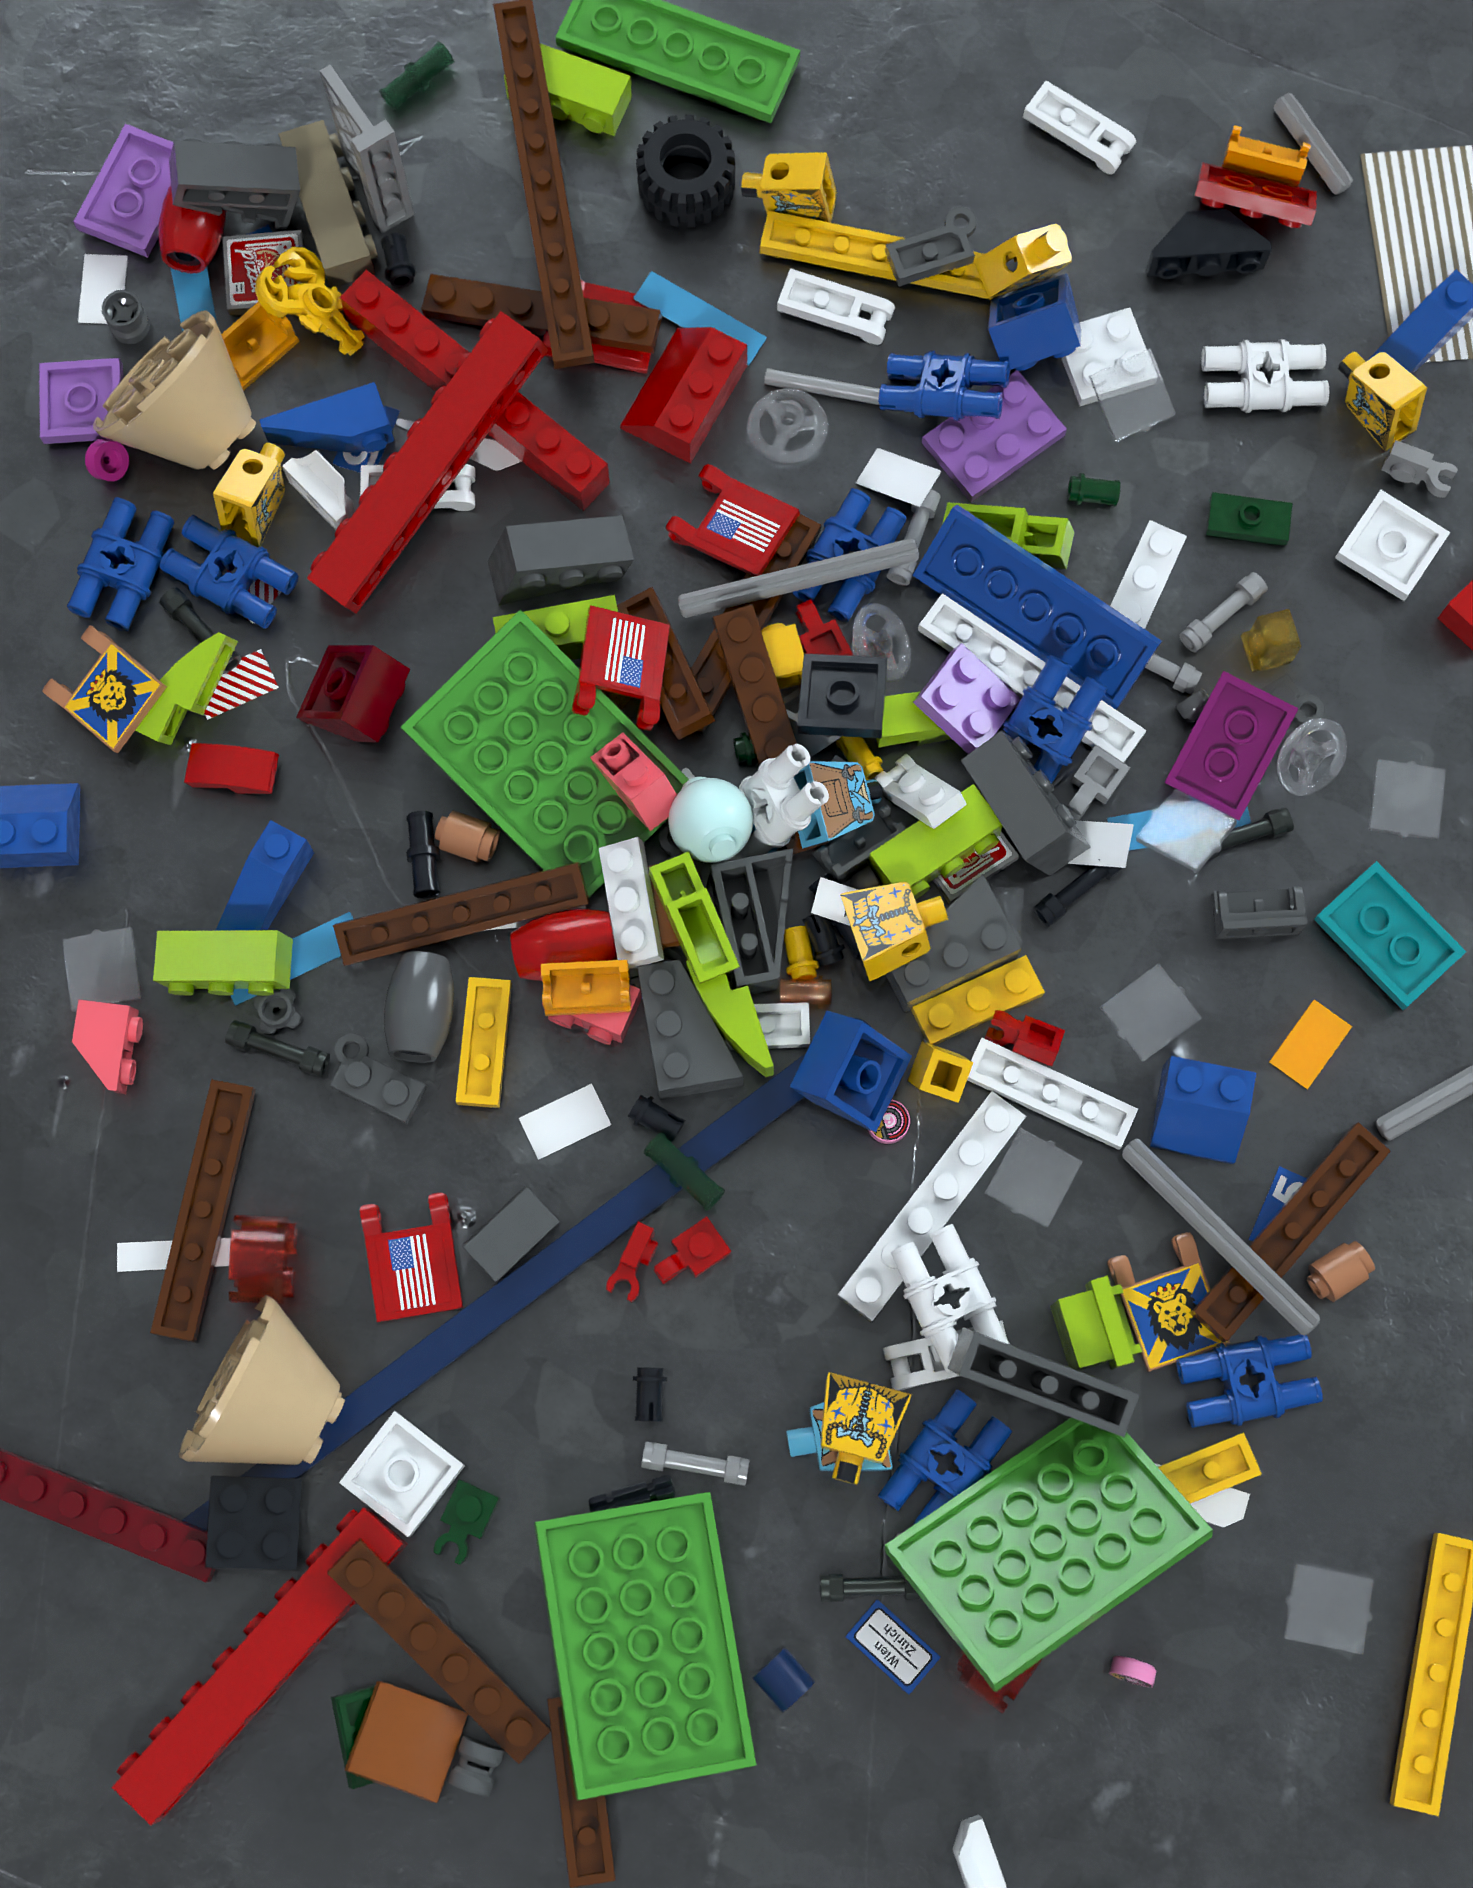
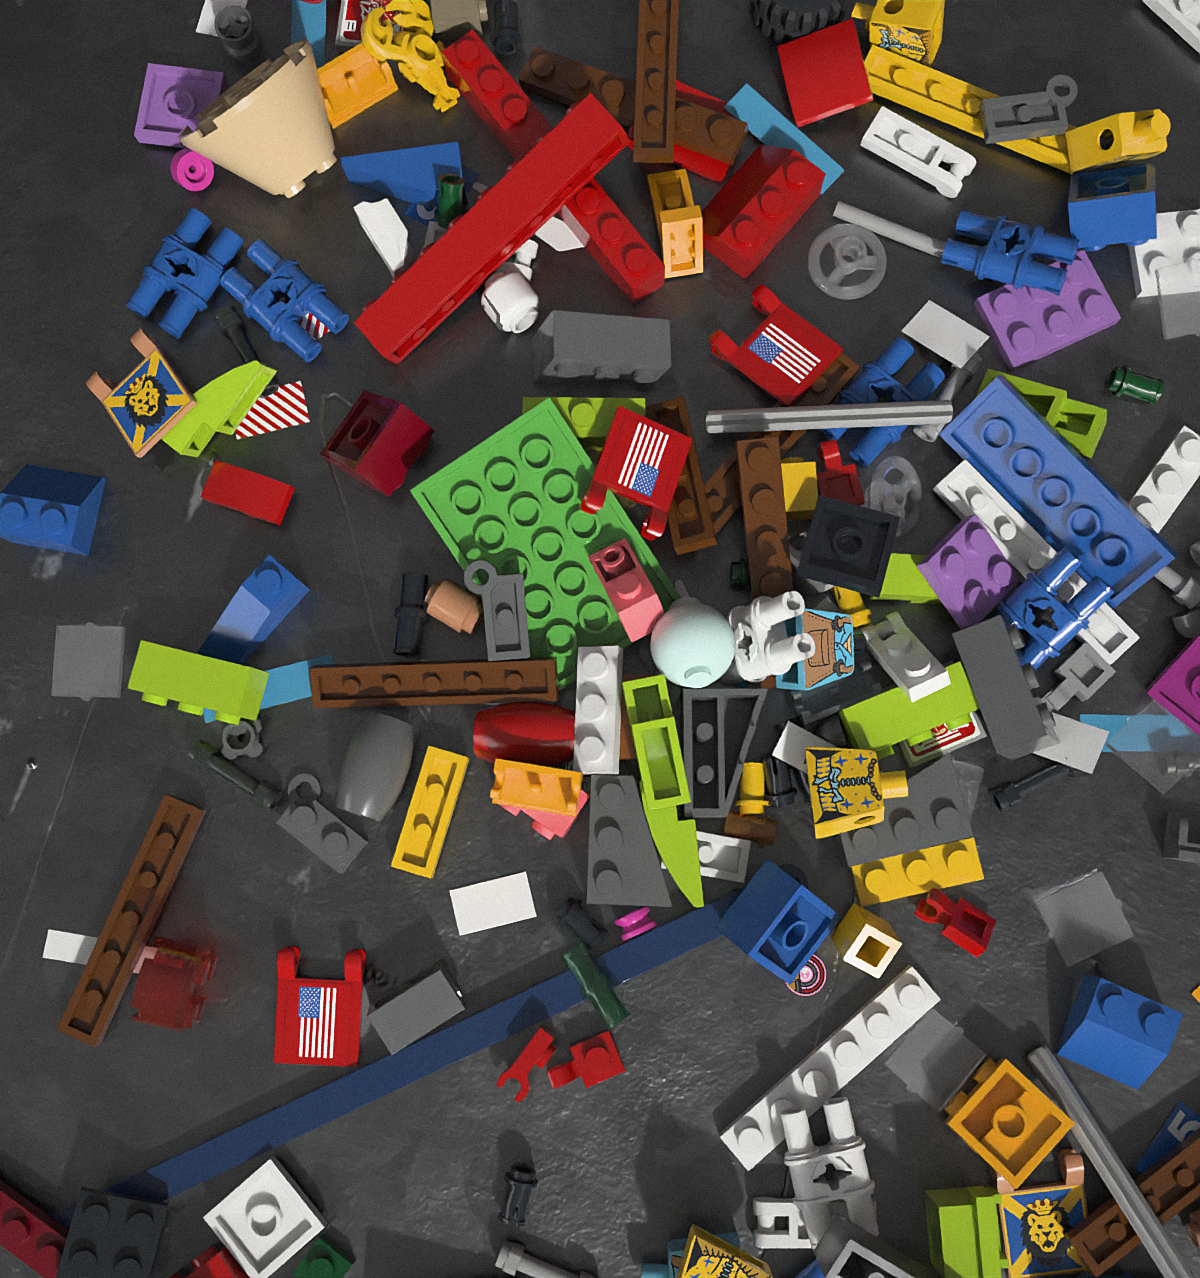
camera: 20 degrees right, 5 degrees up
coral slope [72,1000,143,1094] -> none
tan cone [179,1295,345,1465] -> none
yellow torso [213,443,285,547] -> none
white plate [967,1038,1138,1150] -> none
none -> dark green pin [434,173,465,229]
none -> dark grey hinge [464,560,530,661]
none -> white head [481,272,540,333]
none -> dark pink bush [614,906,657,940]
none -> light orange bracket [647,168,703,278]
none -> red slope [777,18,873,127]
none -> light orange plate [944,1058,1075,1189]

